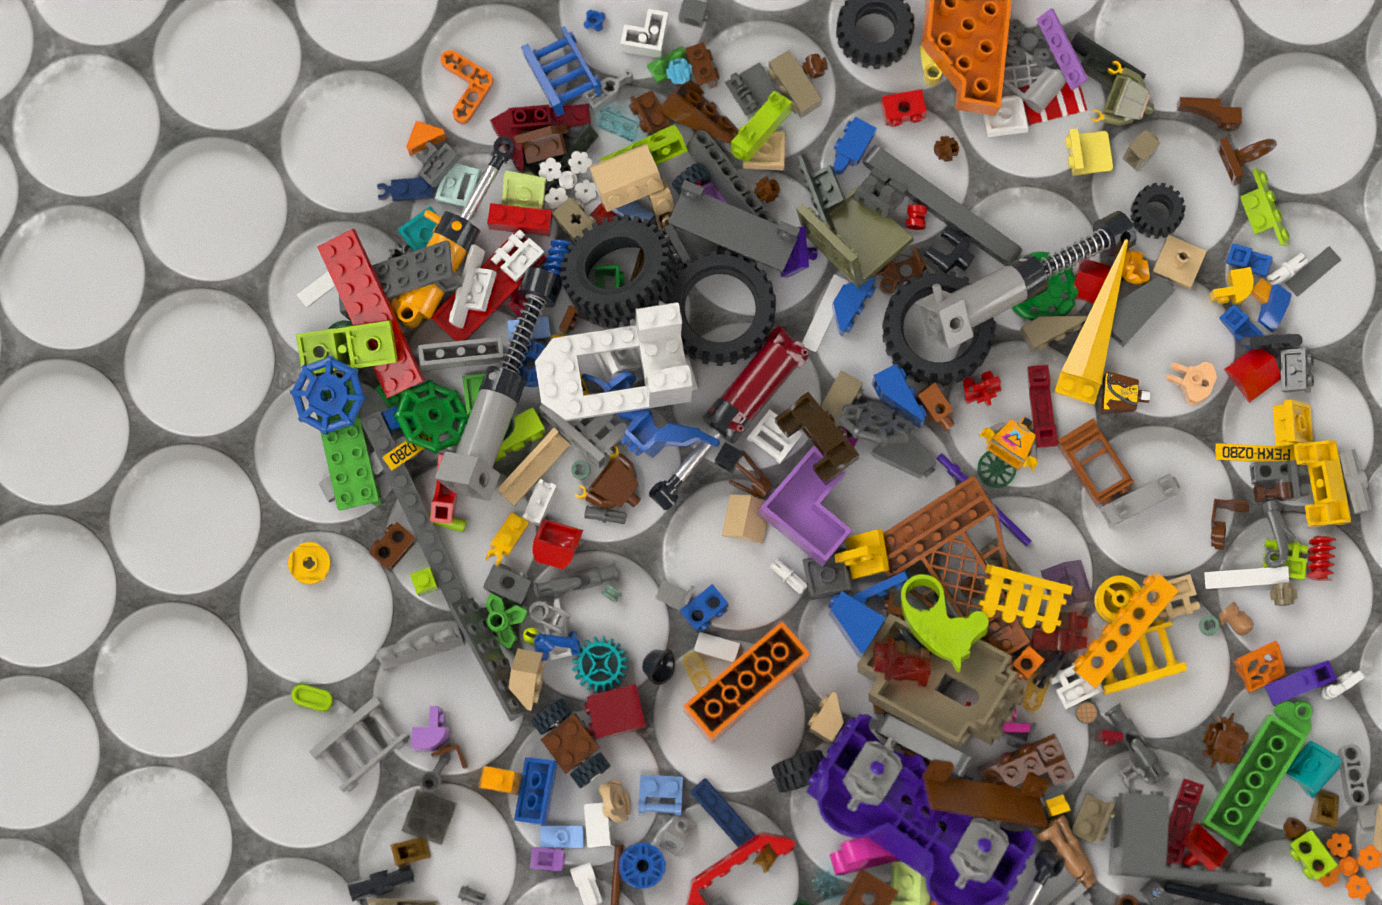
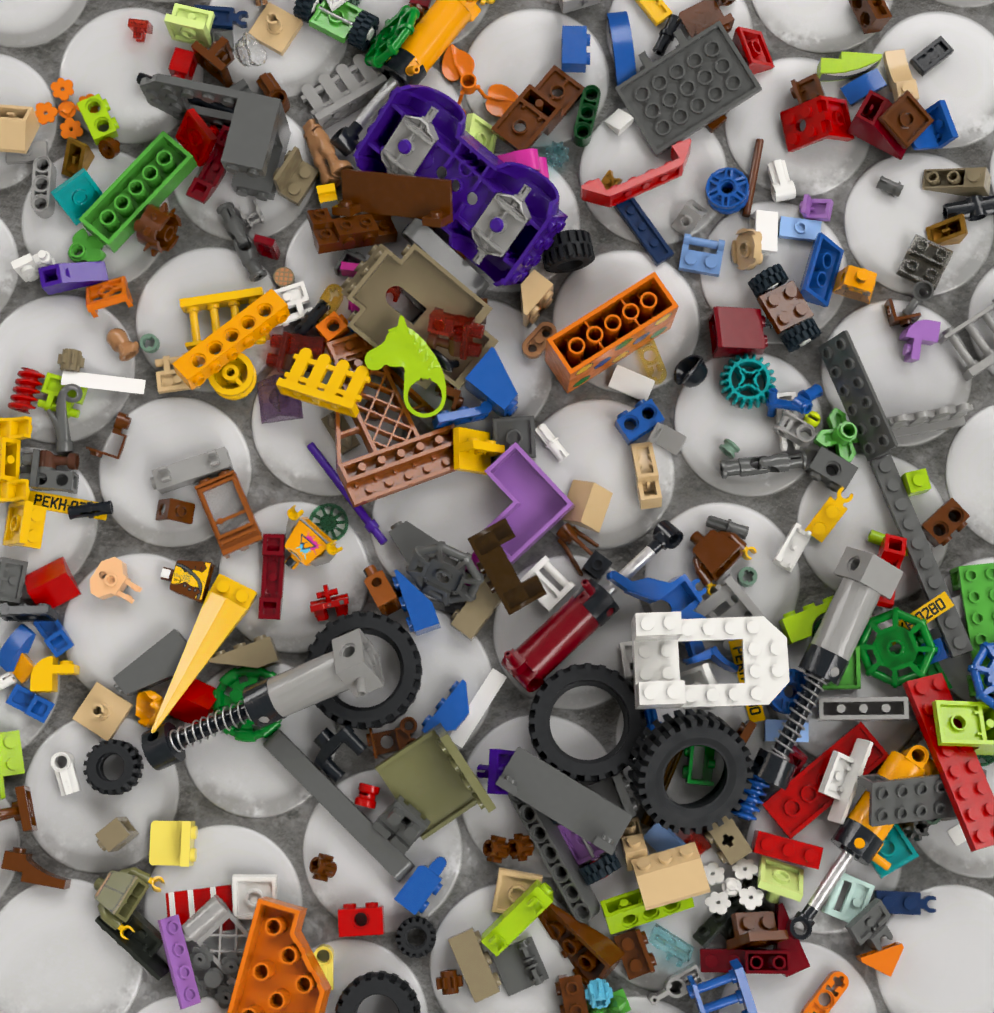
camera: 175 degrees left, 0 degrees up
white plate [491,230,545,283] -> none
tan fence [497,428,571,507] -> none
tan slope [509,649,545,710] -> none
red brick [532,519,584,570] -> none
pearl dark grey bracket [797,154,846,231] -> none
none -> white piece [50,752,81,796]
none -> black pin [68,500,113,520]
none -> reddish brown bracket [156,498,195,524]
none -> black tyre [396,916,436,958]
none -> reddish brown gear [483,835,509,863]
none -> medium nougat plate [522,322,557,359]
none -> tan slope [631,442,662,510]

